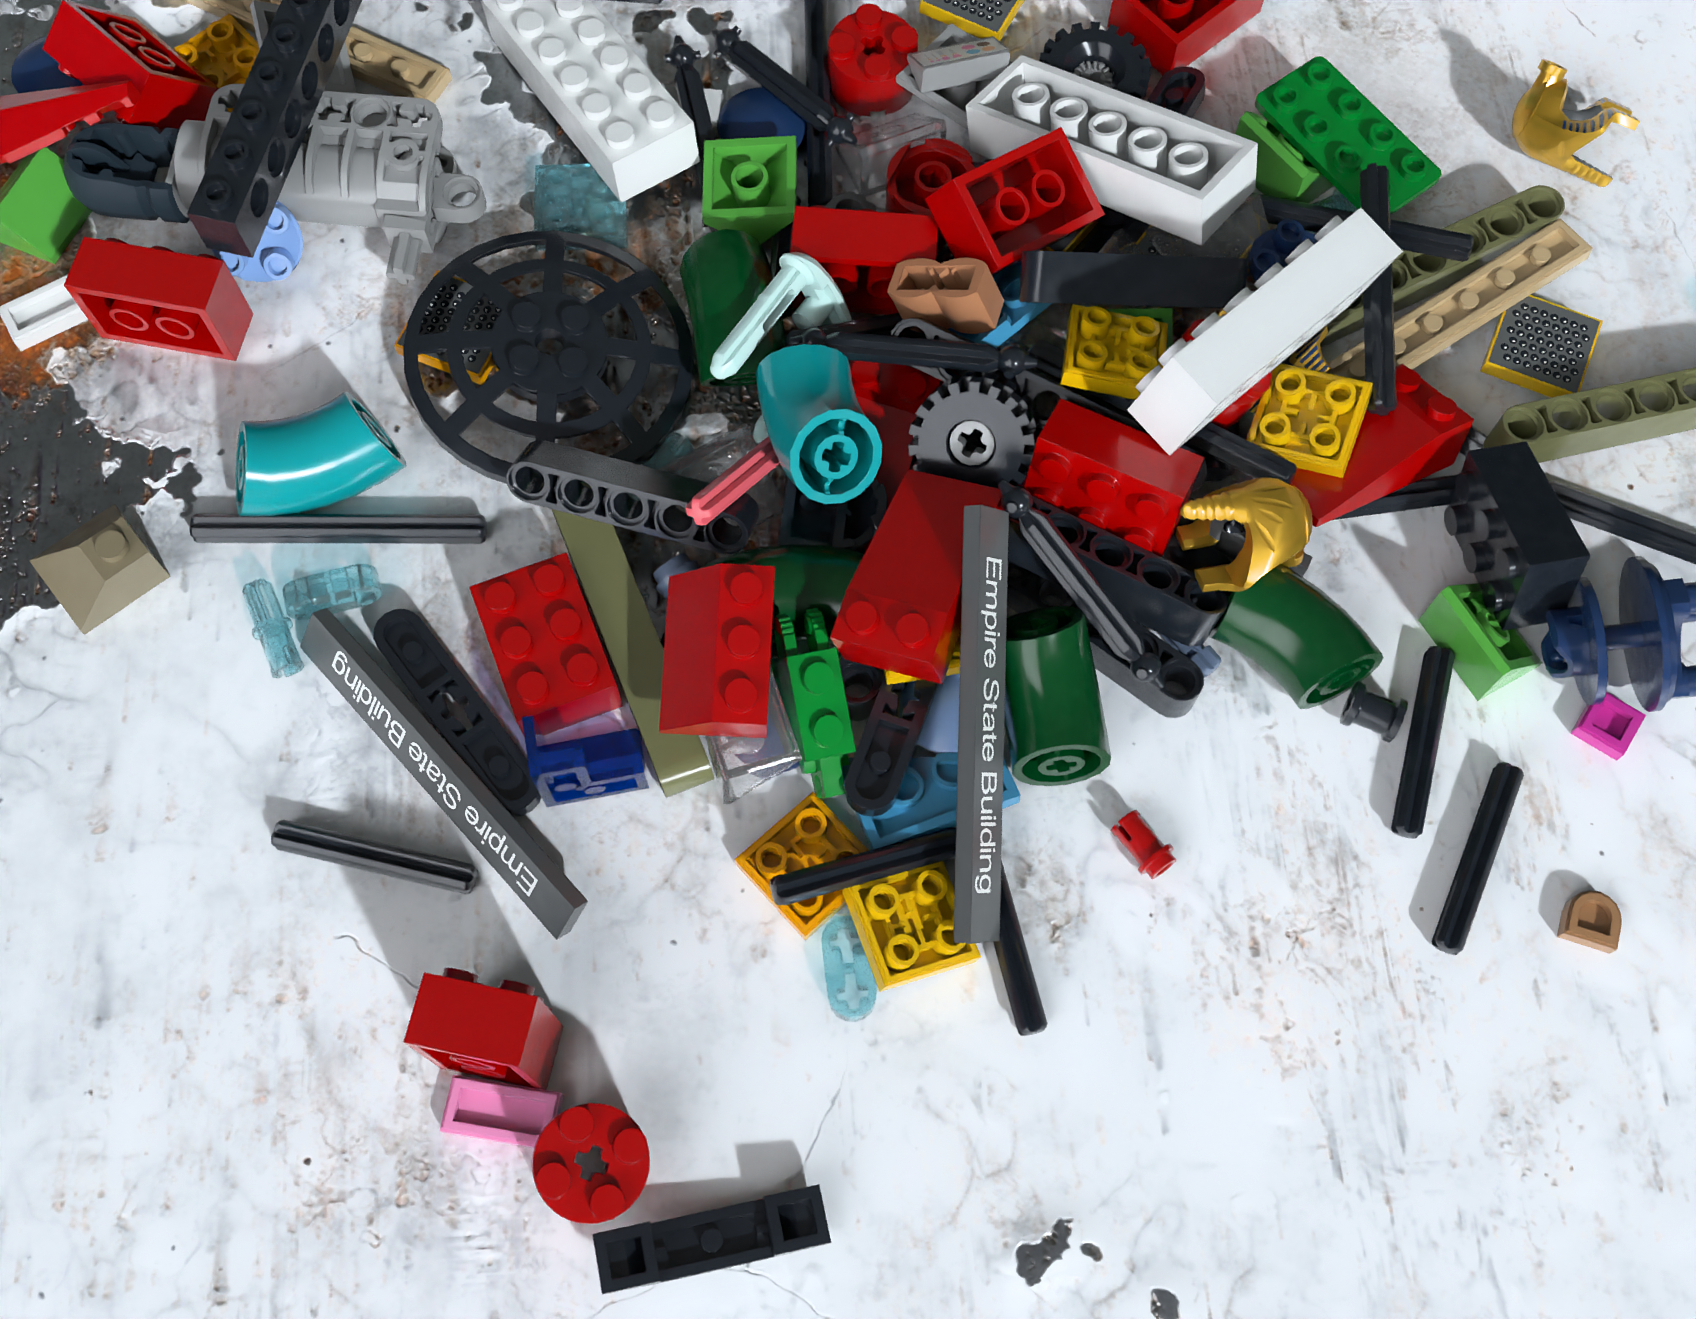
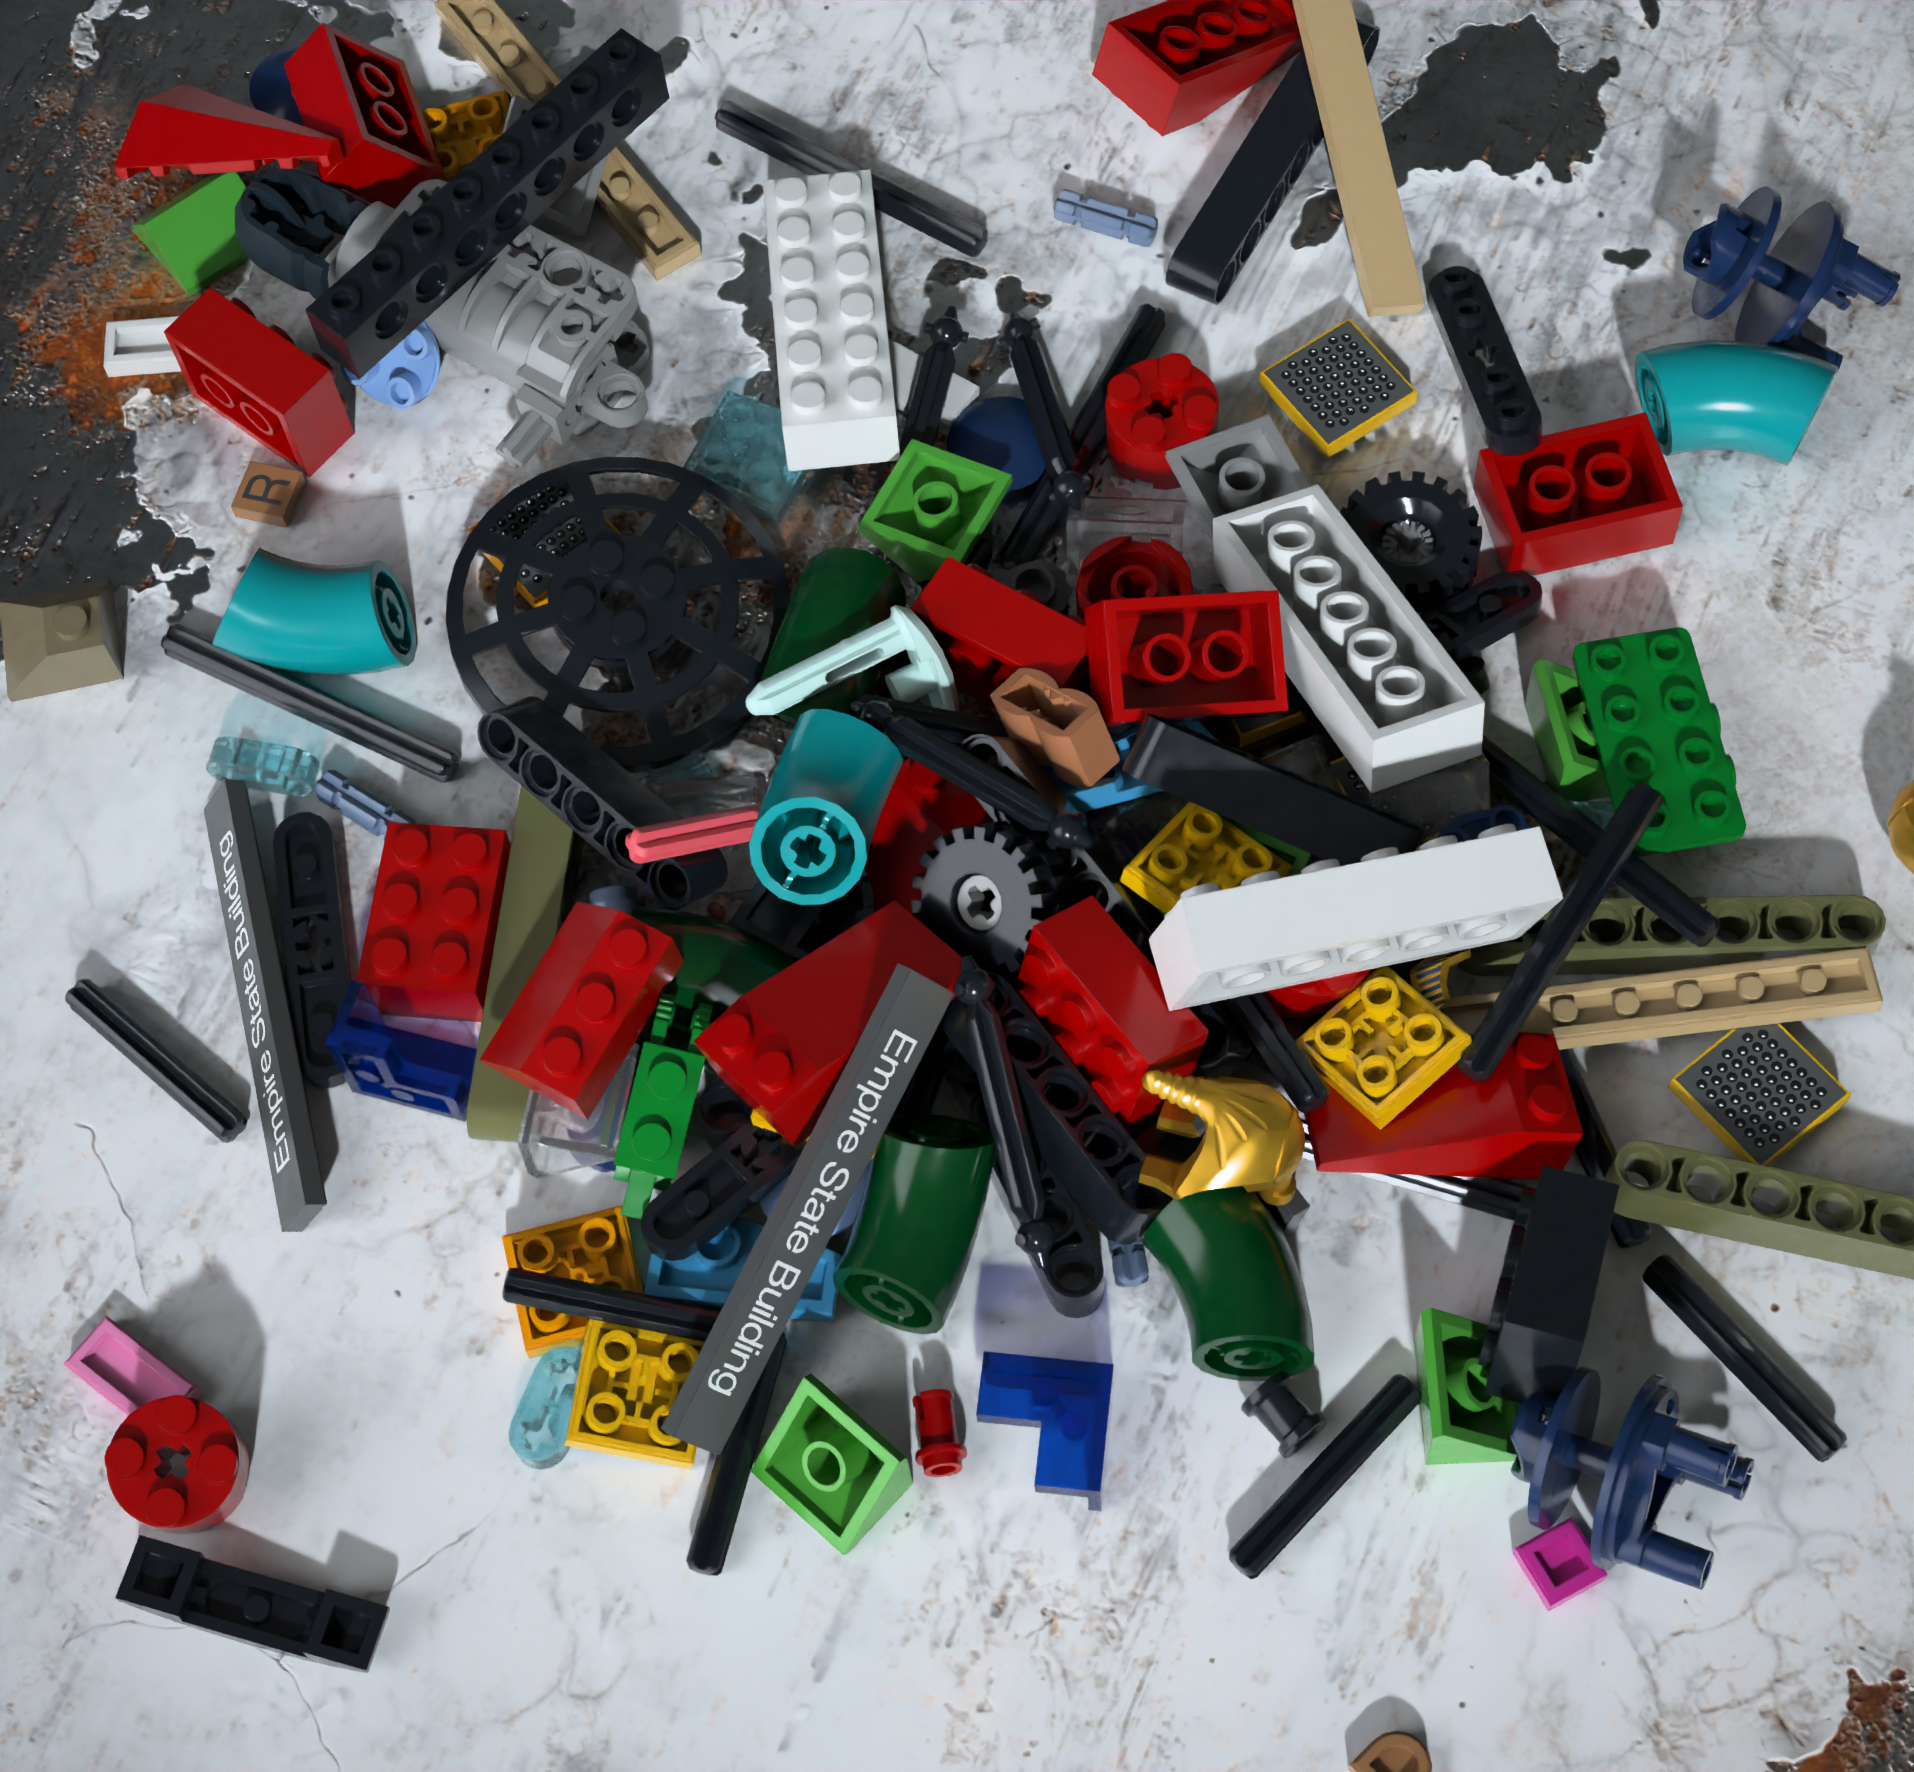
camera: 35 degrees right, 5 degrees down
clear light blue axle [242,578,304,678] -> none
red brick [403,967,564,1090] -> none
light grey slope [907,36,1010,93] -> none
black axle [1432,762,1524,955] -> none
none -> medium nougat tile [231,461,306,528]
none -> sand blue axle [314,770,416,841]
none -> bright green slope [750,1373,913,1555]
none -> clear blue panel [976,1351,1114,1512]

